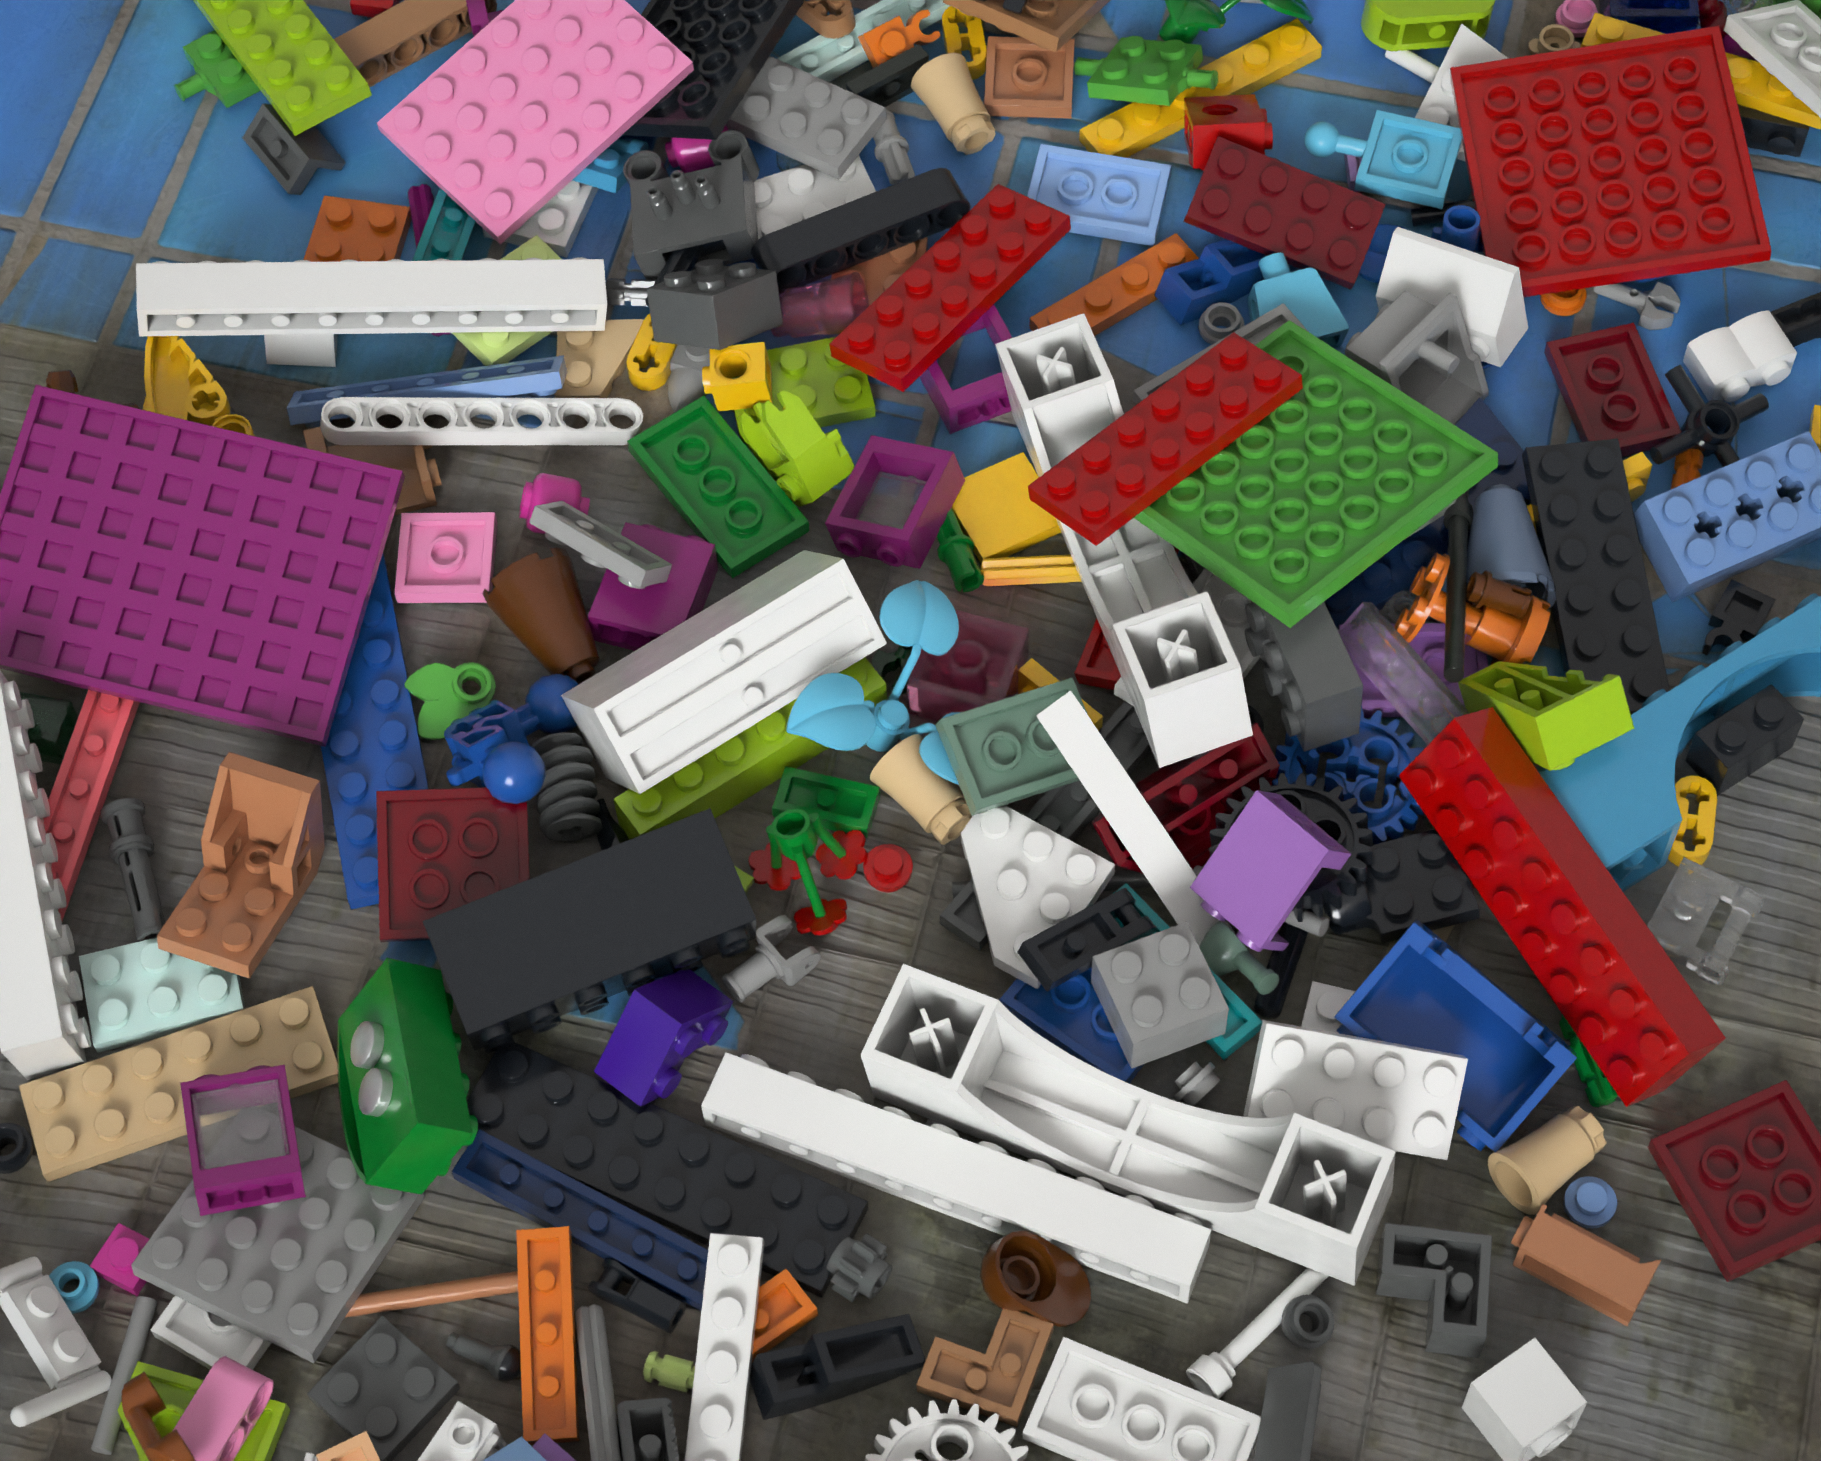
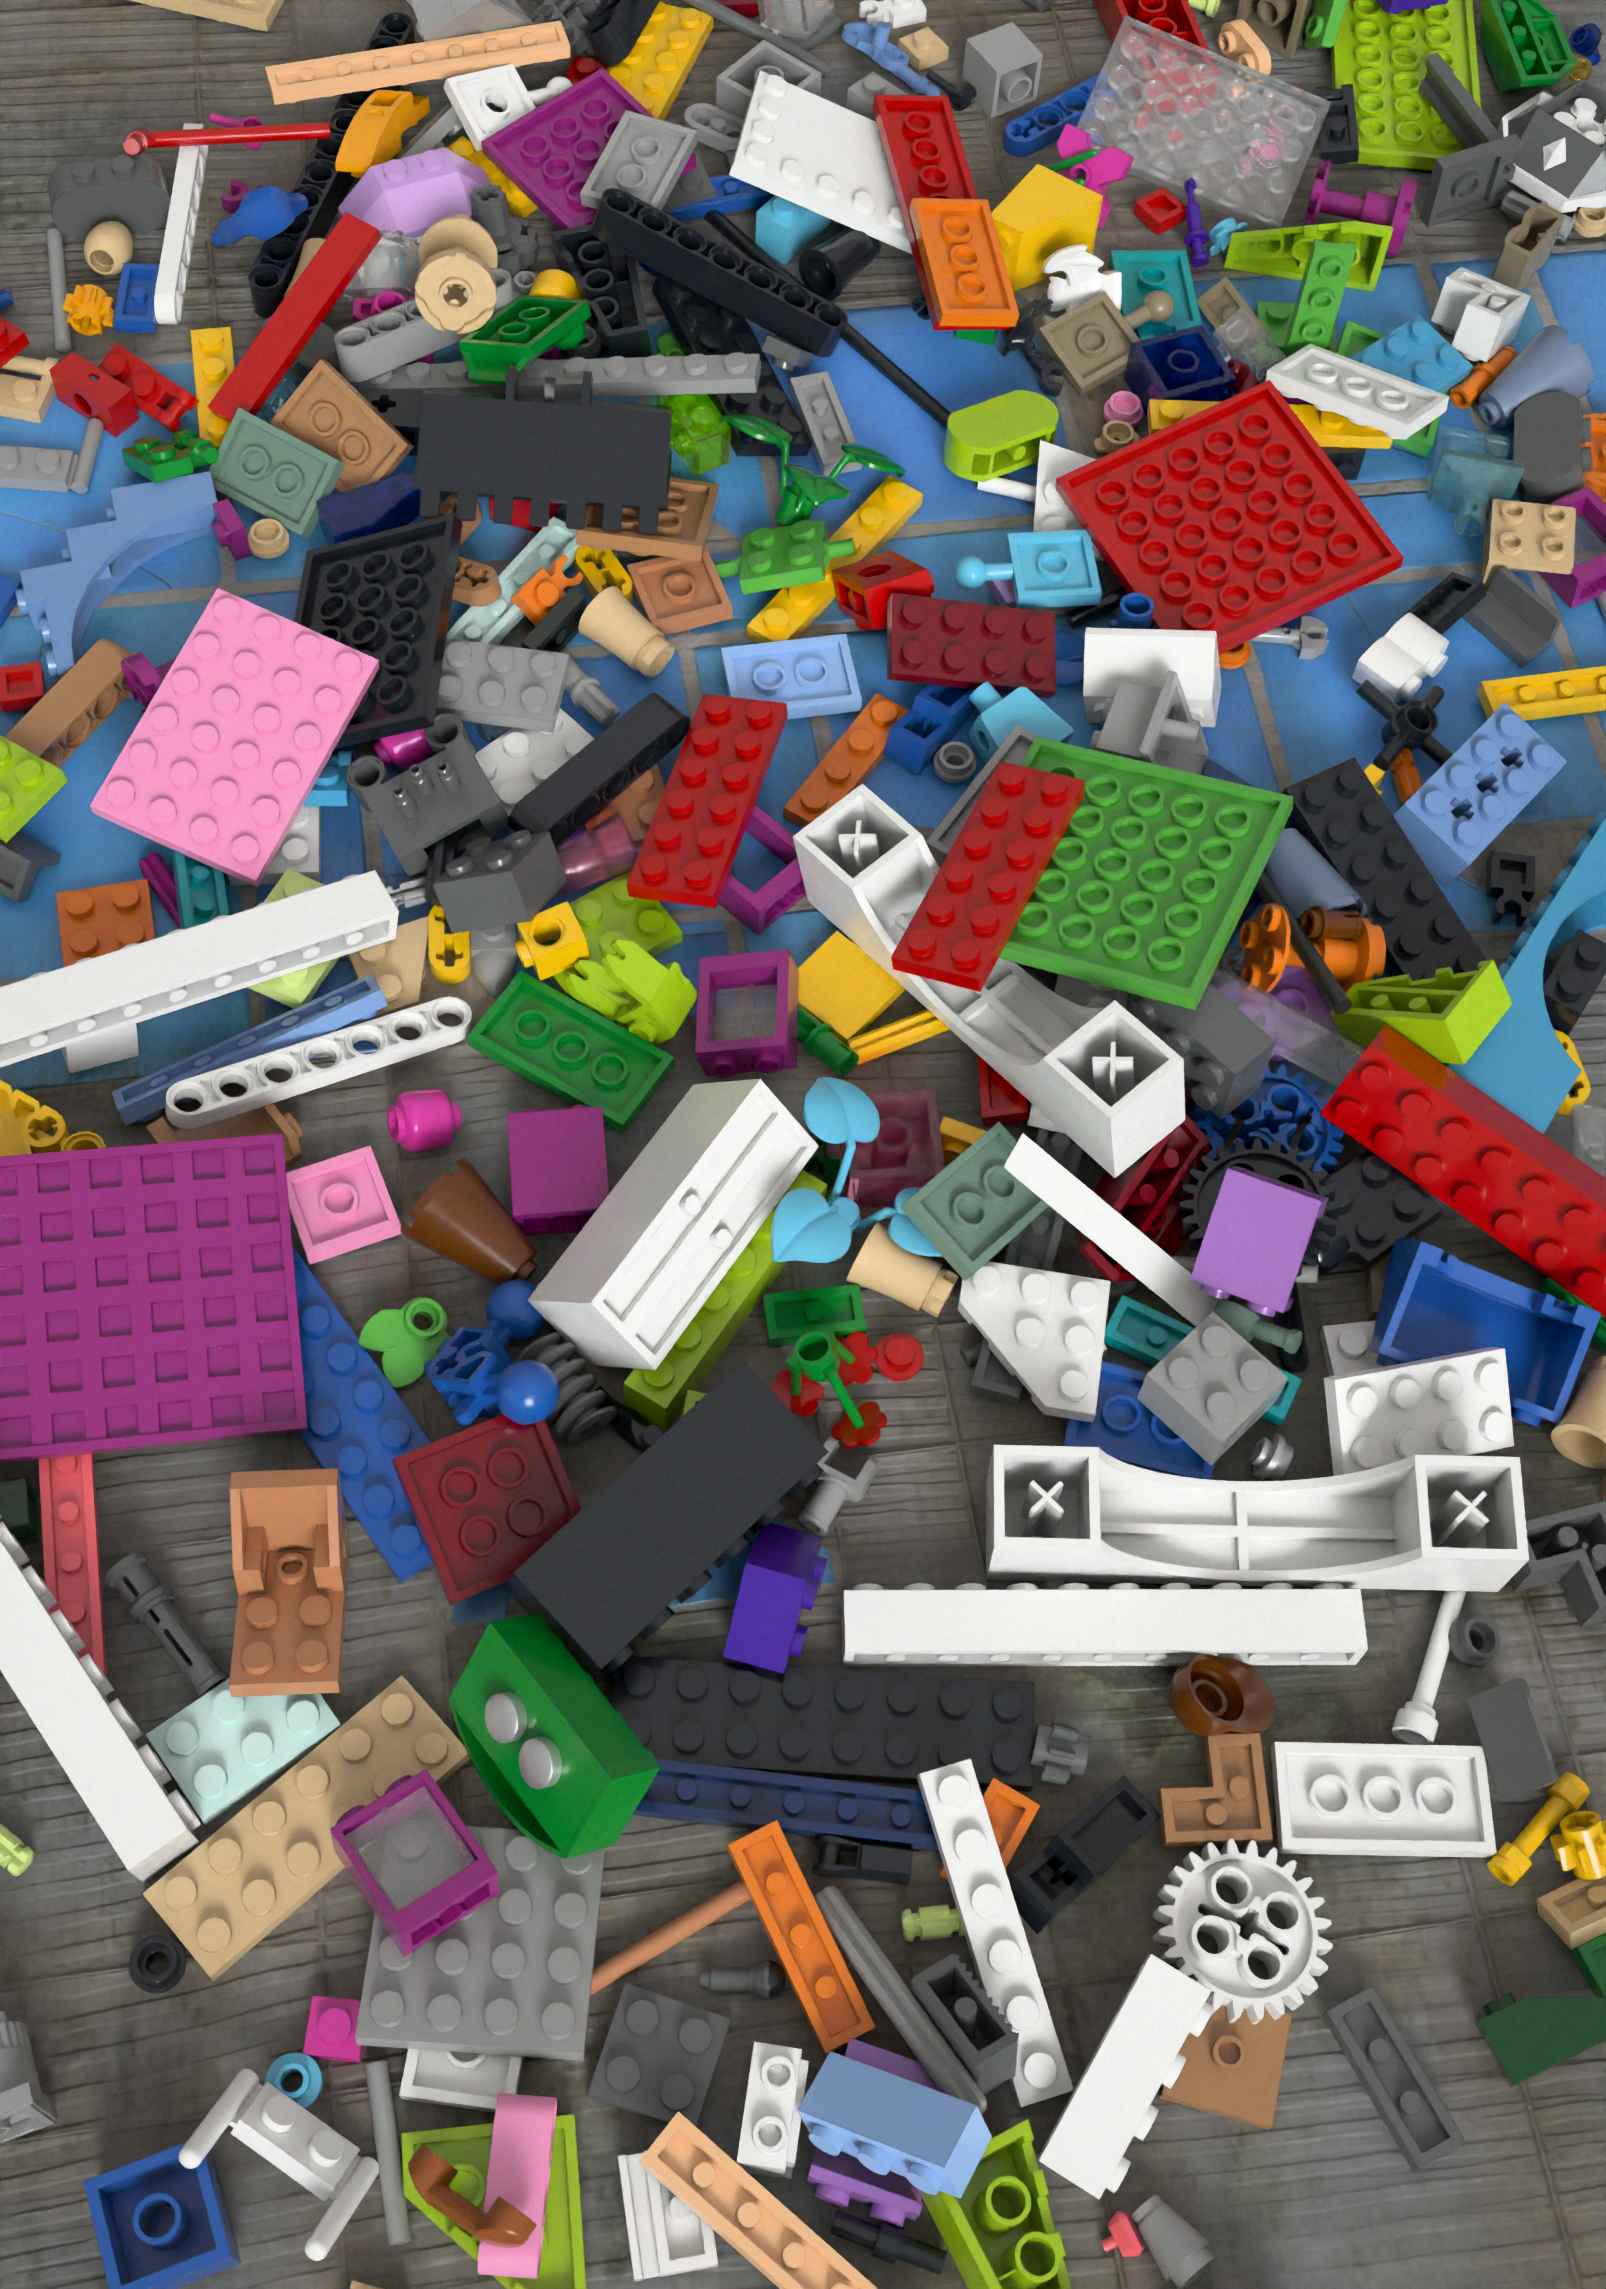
camera: 30 degrees left, 0 degrees up
light grey plate [529,501,672,589] -> none
black plate [1017,888,1157,992] -> none
dark red plate [1544,322,1681,457] -> none

